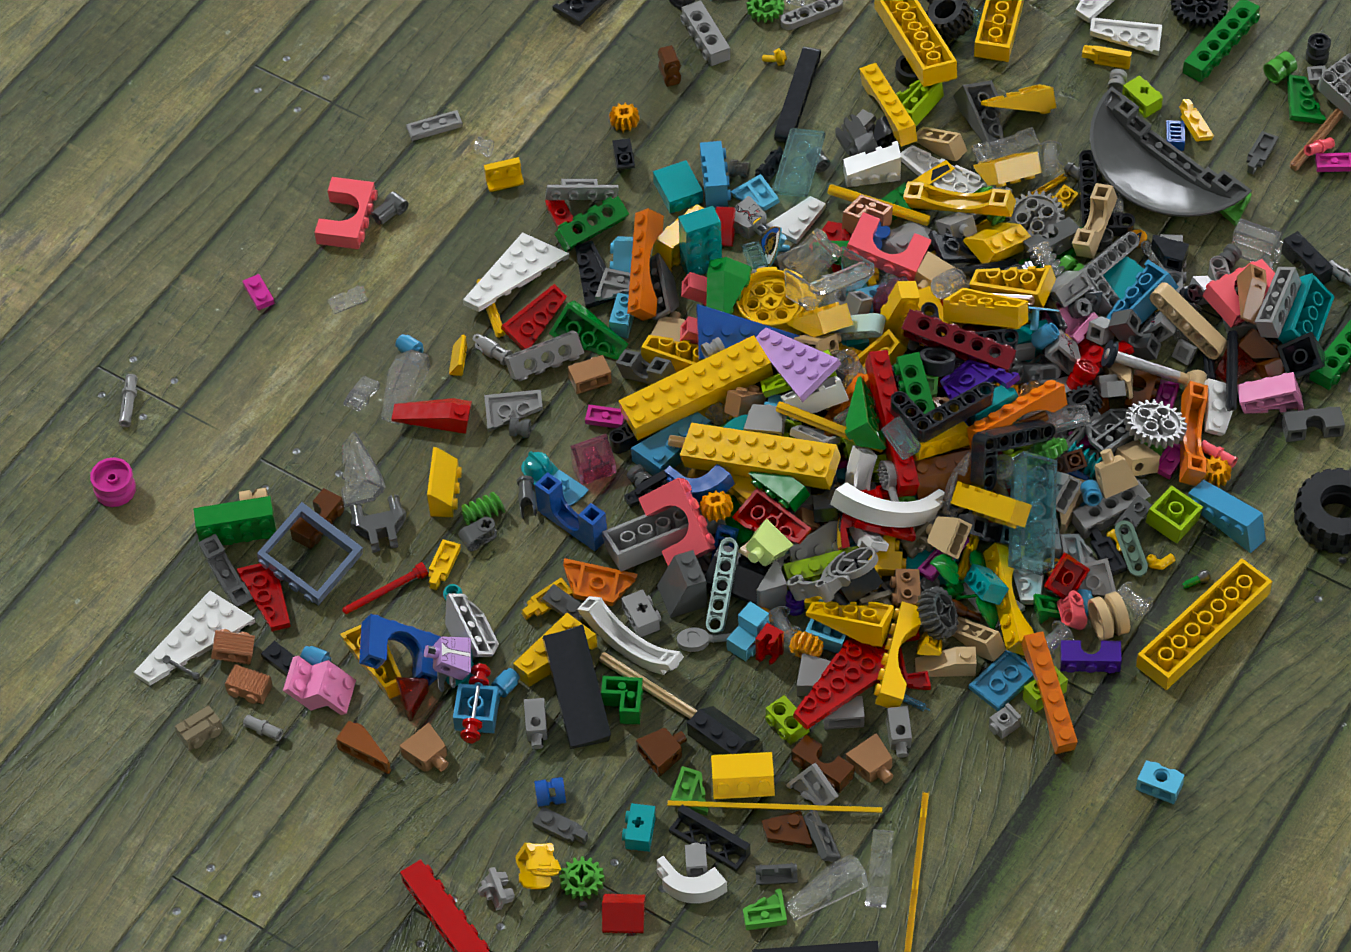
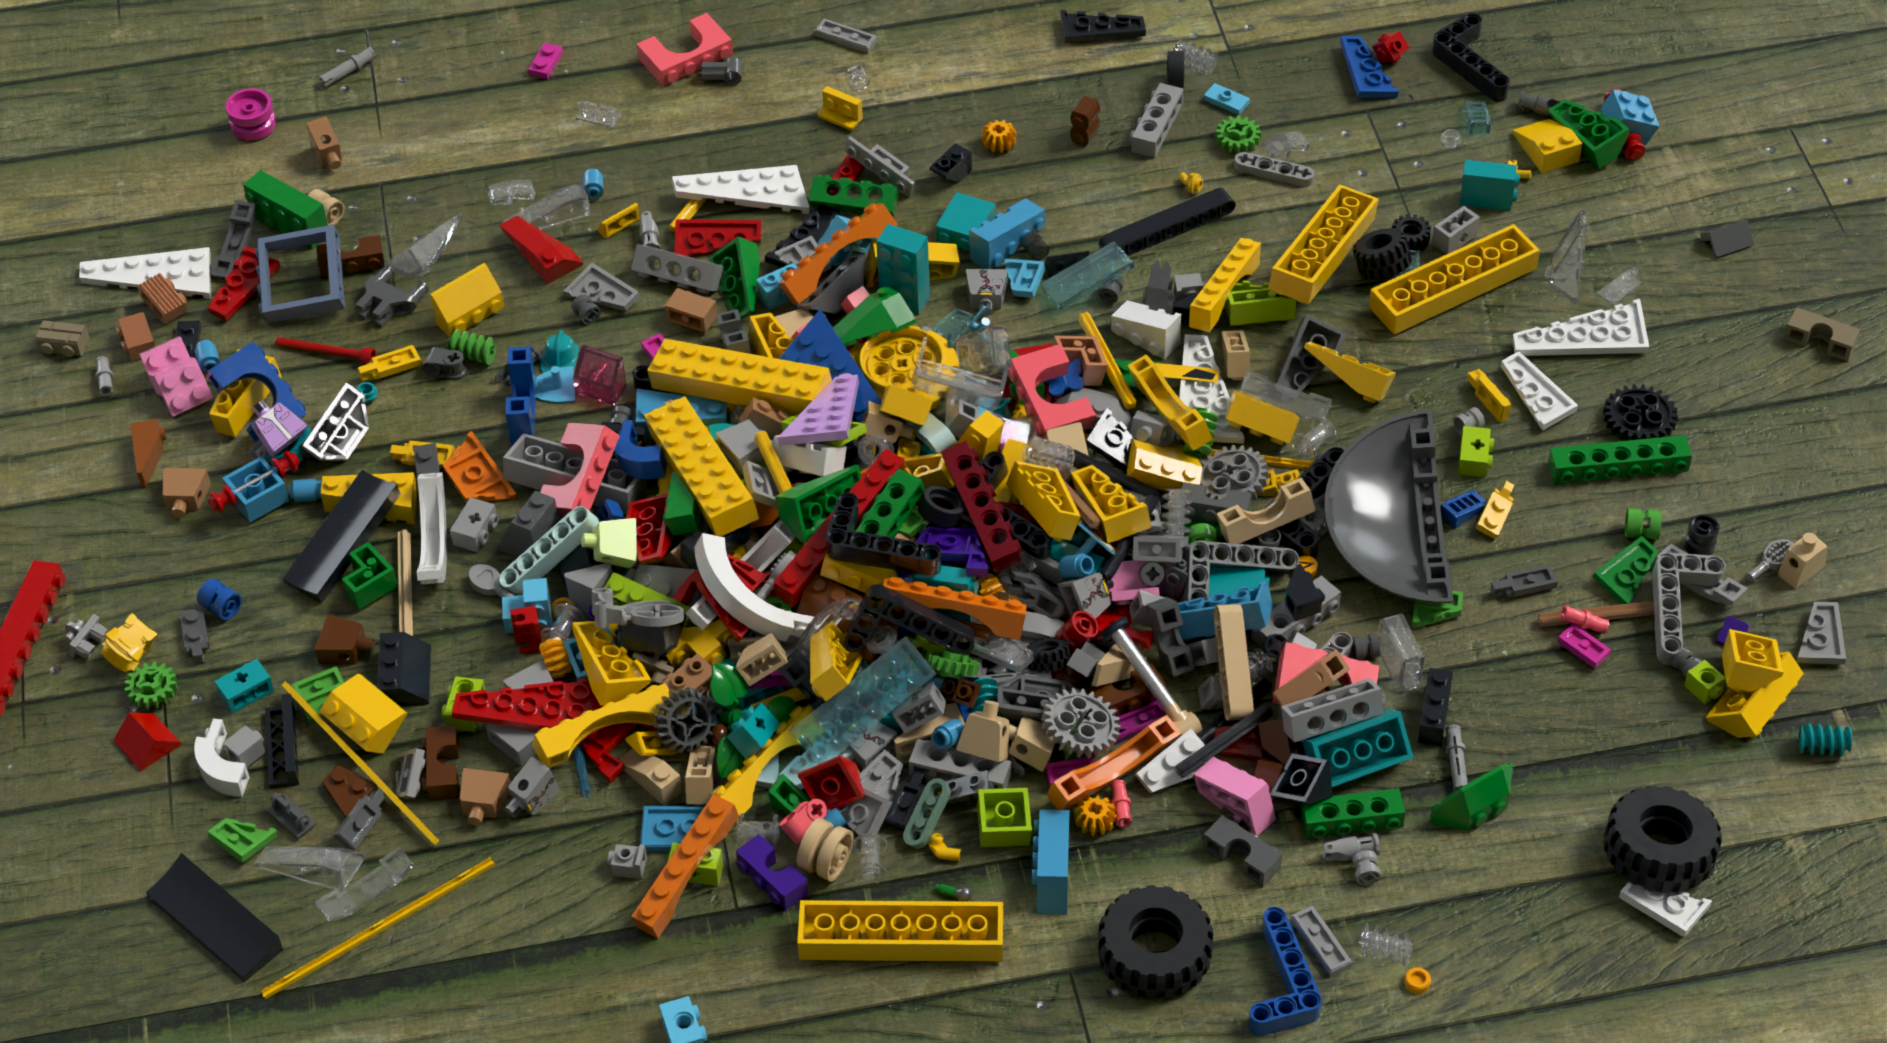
camera: 45 degrees right, 5 degrees down
dark grey hinge [163,655,200,680] -> none
clear red slope [396,677,429,722] -> none
light grey torso [524,698,548,749] -> none
light orange gear [700,490,733,522] -> none
light grey wheel [701,337,725,358] -> none
red slope [716,207,736,247] -> none
white wing [766,196,826,244] -> none
clear light blue slope [881,416,921,460] -> none
none -> medium nougat torso [307,116,342,170]

